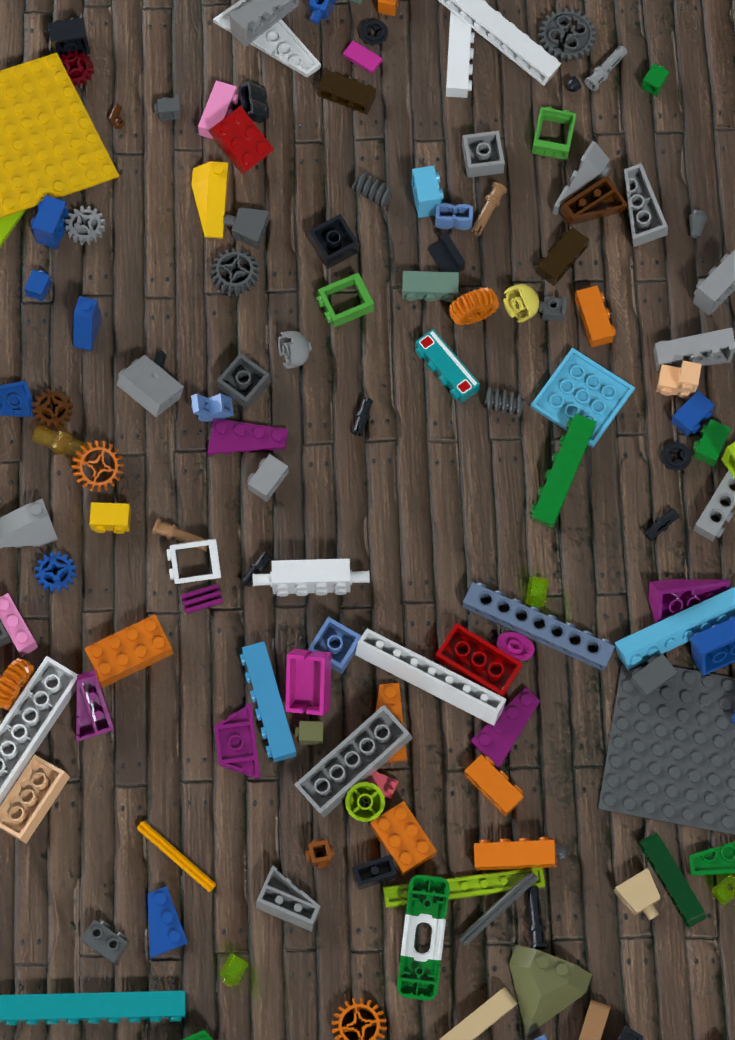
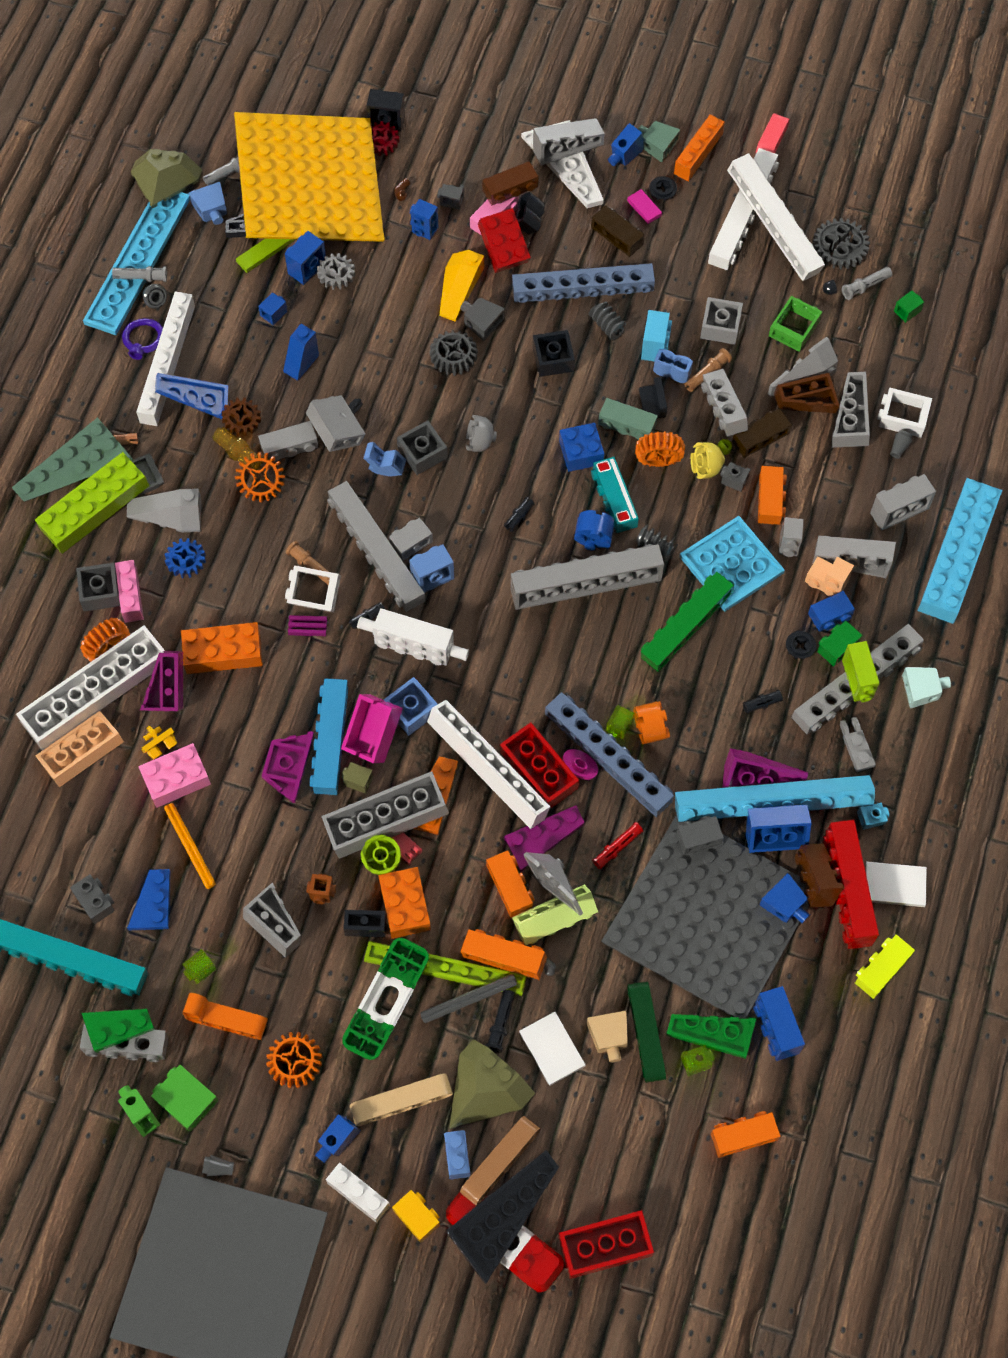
camera: 20 degrees right, 5 degrees down
yellow brick [89,502,131,534] -> none
magenta wing [207,418,288,456] -> none
bright green window [316,272,374,328] -> none
none -> bright pink brick [138,743,211,808]
none -> yellow hips [141,726,177,760]
none -> orange beam [183,993,268,1040]
none -> light grey brick [258,421,318,462]
none -> light grey brick [327,481,425,612]
none -> medium blue brick [409,544,454,593]
none -> blue brick [410,199,439,240]
none -> reddish brown brick [482,161,539,206]
none -> light grey brick [511,544,664,610]
none -> sand blue brick [512,263,655,303]
none -> yellowish green brick [512,884,598,945]
none -> white tile [519,1012,585,1086]
none -> light grey wedge [523,852,583,916]
none -> blue brick [559,423,604,472]
none -> blue brick [574,510,614,551]
none -> red pin [592,822,643,870]
none -> orange brick [633,701,670,744]
none -> light grey brick [701,369,748,436]
none -> lime hinge [717,439,732,455]
none -> light grey brick [779,517,804,557]
none -> white window [877,388,932,438]

